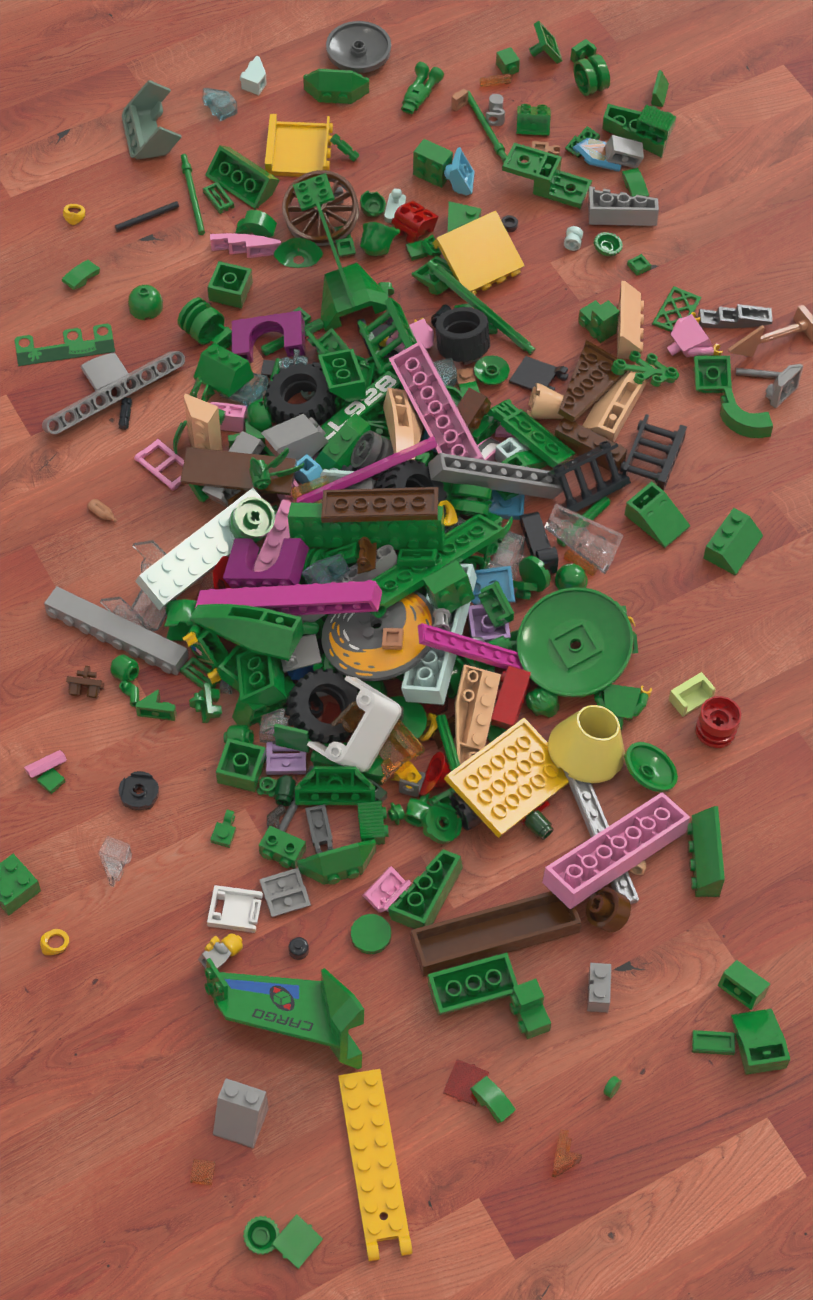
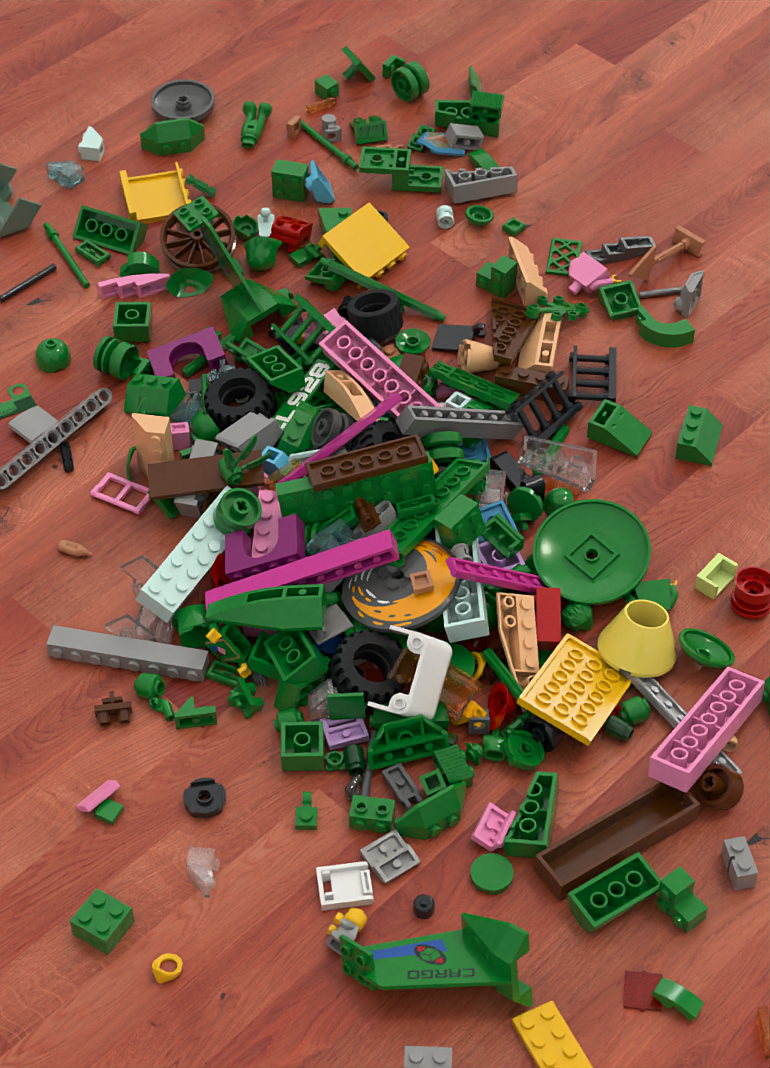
camera: 15 degrees left, 10 degrees down
none -> green brick [419,768,447,798]
none -> green head [619,696,651,726]

